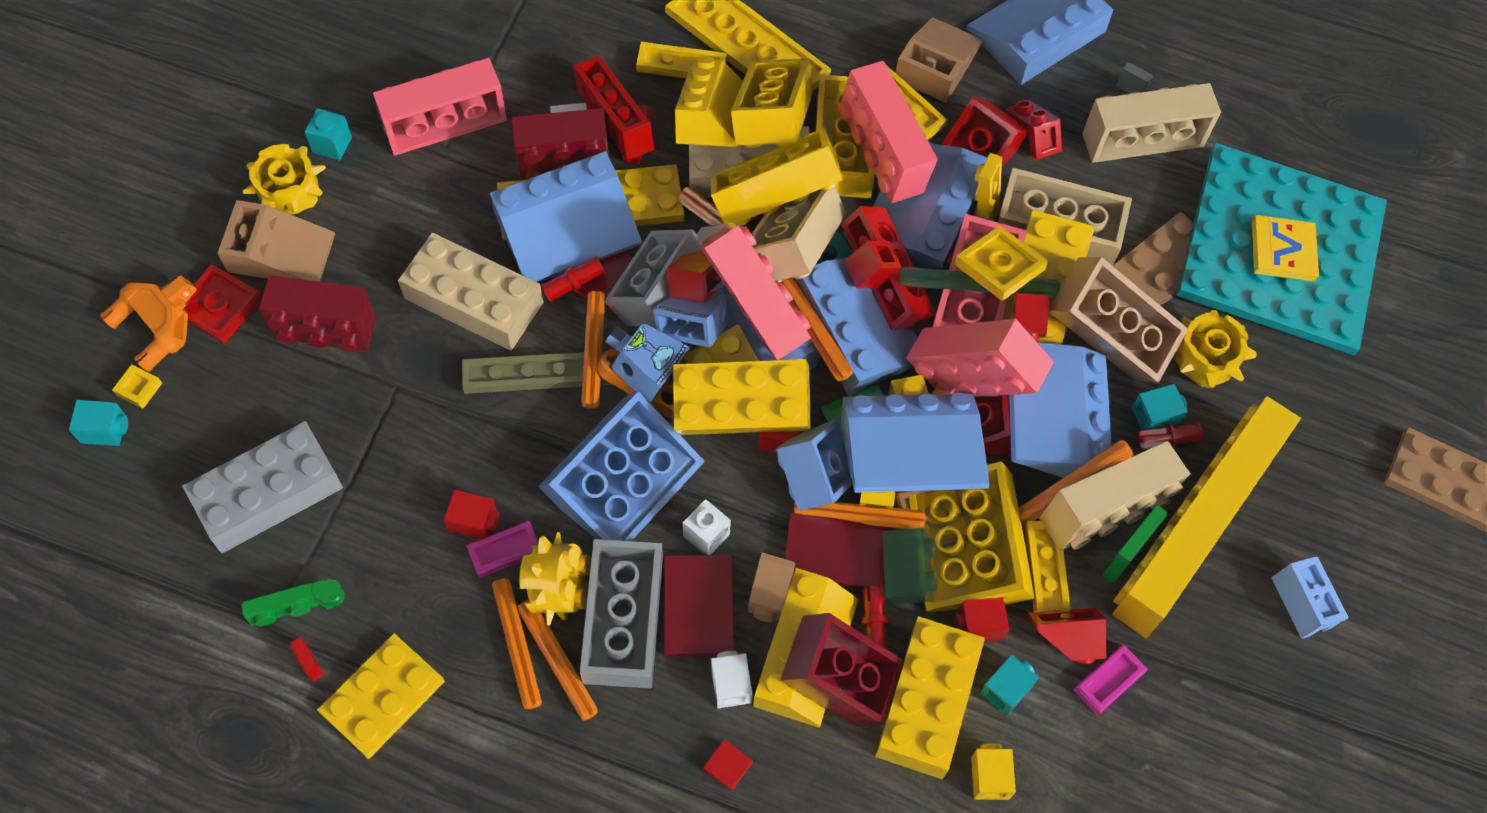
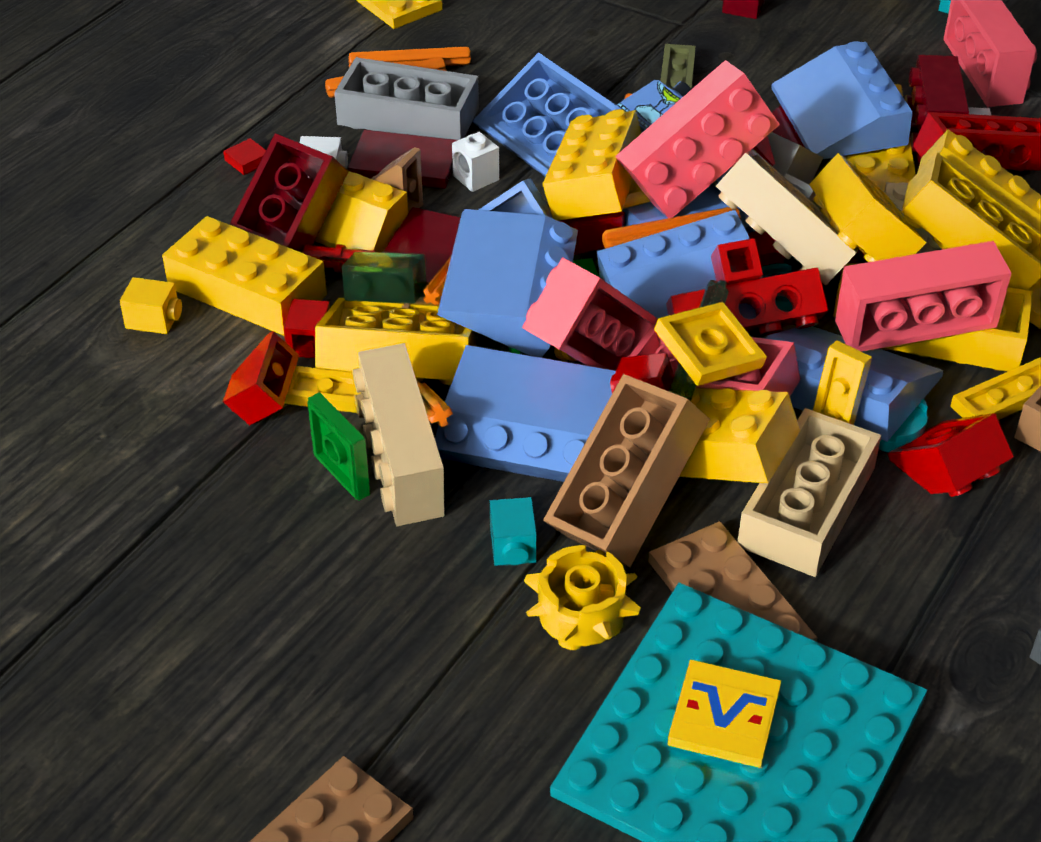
camera: 105 degrees right, 20 degrees down
tan brick [398,233,544,351] -> none
red brick [444,490,500,540] -> none
dark pink tile [466,521,539,579] -> none
yellow brick [519,532,592,626] -> none
red pin [541,255,606,302] -> none
teal brick [980,655,1039,717] -> none
red bracket [1005,100,1062,160] -> none
dark pink tile [1073,644,1148,716] -> none
tan brick [1082,83,1221,163] -> none
yellow brick [1112,396,1301,639] -> none
red axle [1136,423,1203,449] -> none
light blue hinge [1272,557,1349,639] -> none

